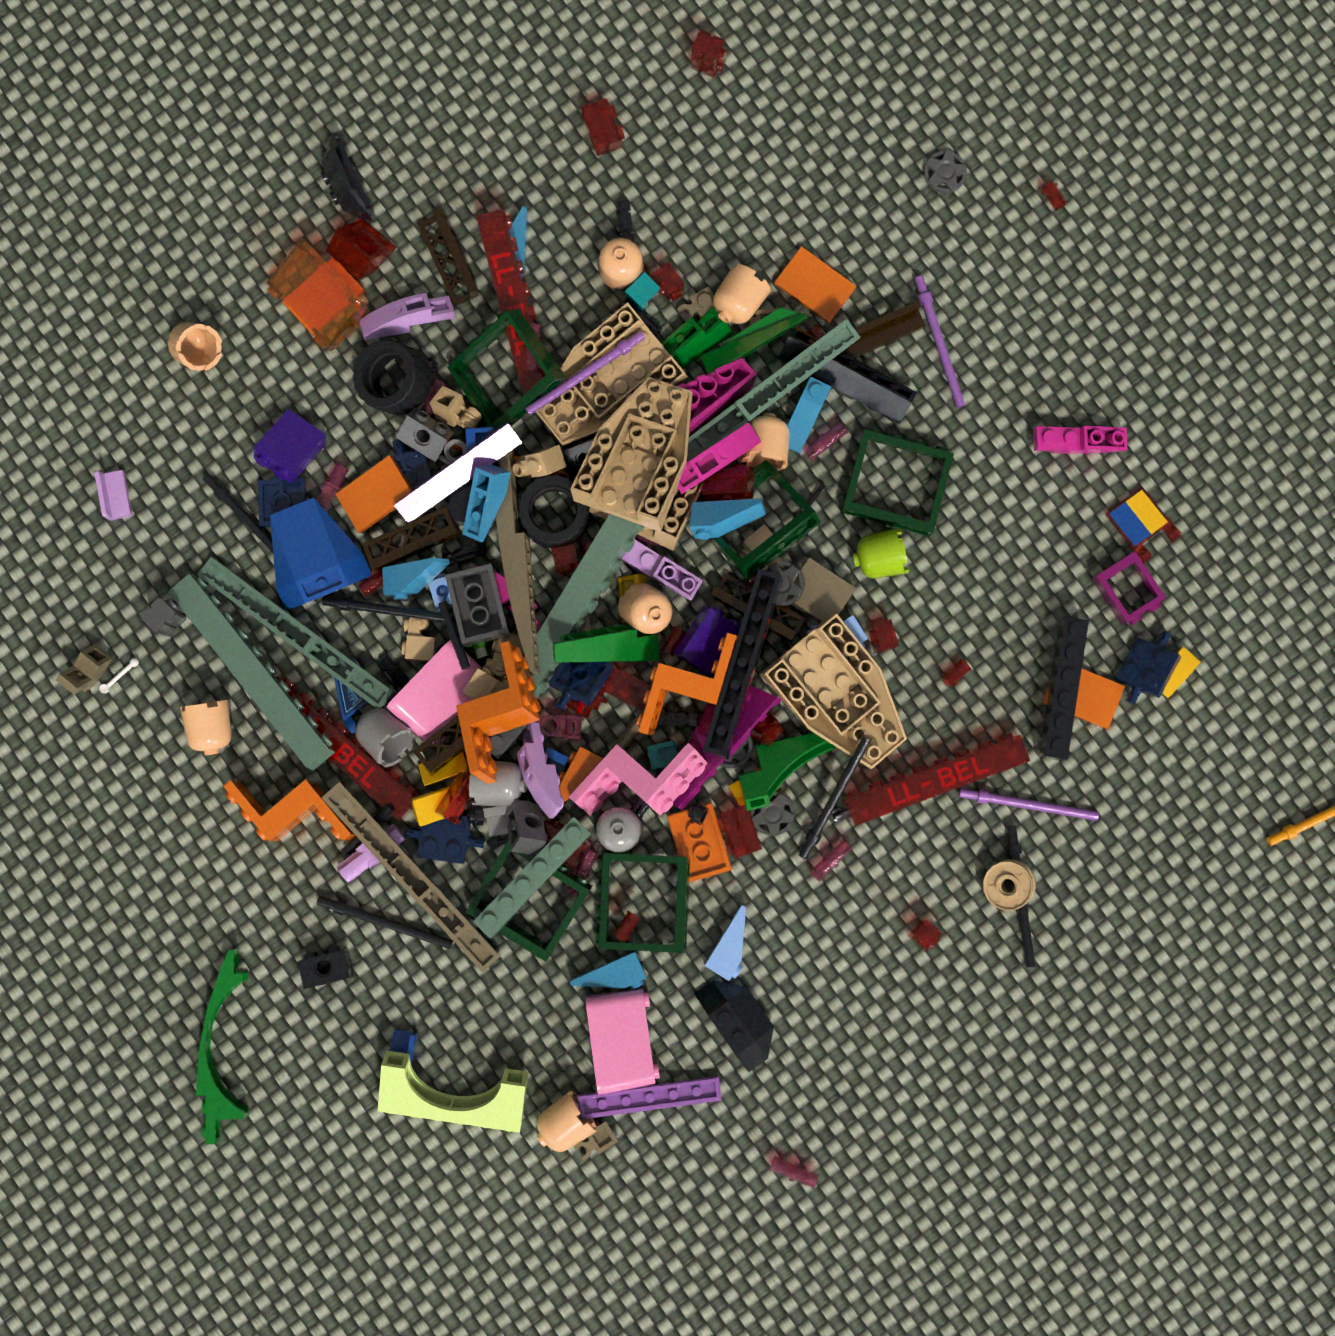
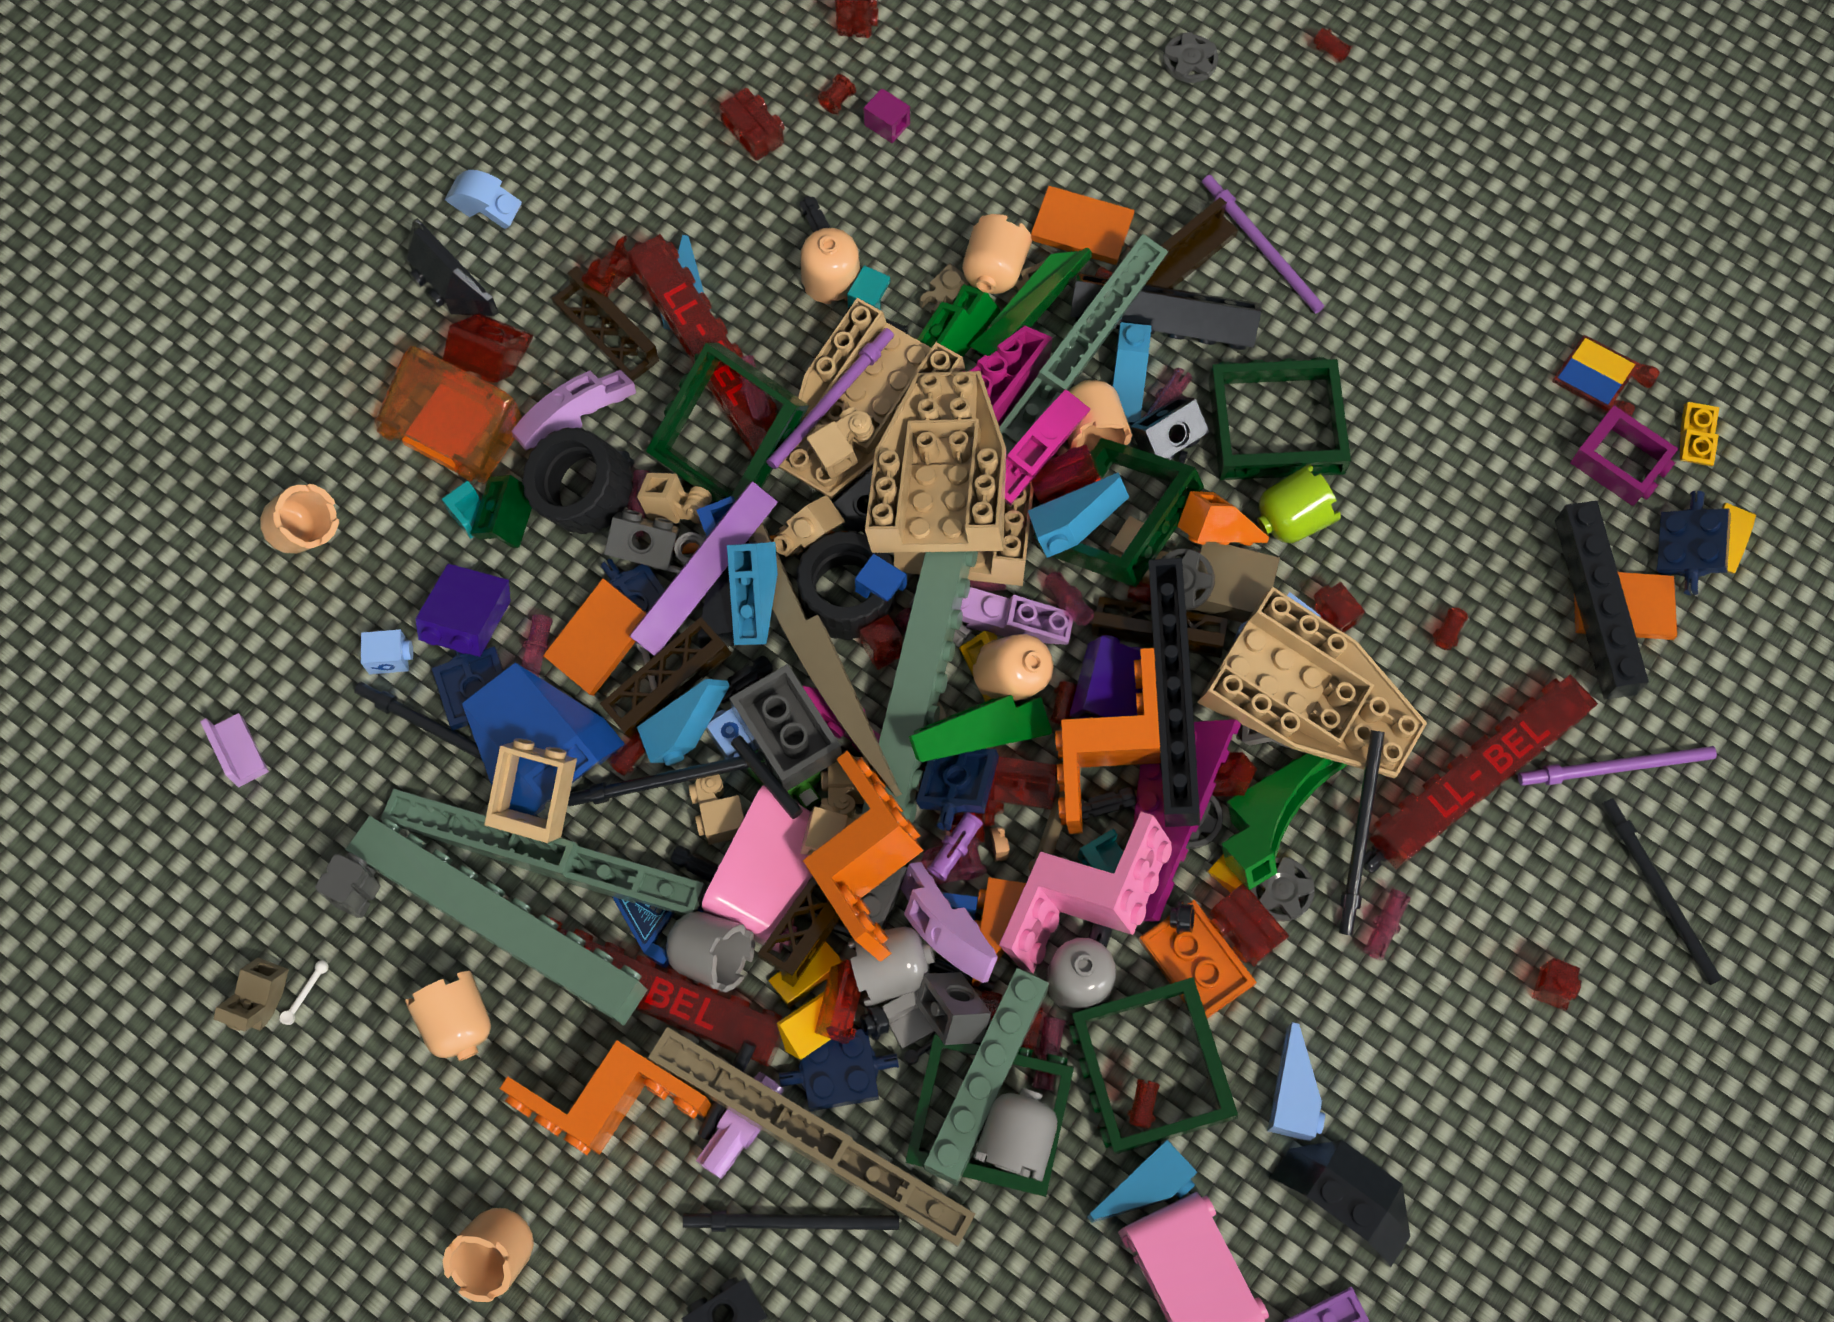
camera: 15 degrees left, 15 degrees down
clear red brick [650,262,685,301] -> none
tan wheel [983,859,1036,911] -> none
dark pink slope [1033,426,1128,454] -> none
none -> light blue brick [361,629,413,675]
none -> teal panel [442,481,481,539]
none -> light nougat cylinder [443,1208,534,1302]
none -> light blue brick [445,170,522,229]
none -> dark green panel [470,475,532,548]
none -> tan window [484,738,577,843]
none -> clear red hinge [581,236,646,297]
none -> tan brick [806,407,874,479]
none -> clear red bush [818,74,856,114]
none -> blue panel [855,553,907,601]
none -> magenta panel [864,89,910,143]
none -> medium lavender pin [927,812,983,881]
none -> light grey cylinder [973,1088,1058,1182]
none -> light nougat tile [990,827,1010,862]
none -> clear pink pin [1044,572,1094,626]
none -> brick [1130,395,1209,460]
none -> orange slope [1177,491,1269,546]
none -> yellow slope [1680,402,1720,466]

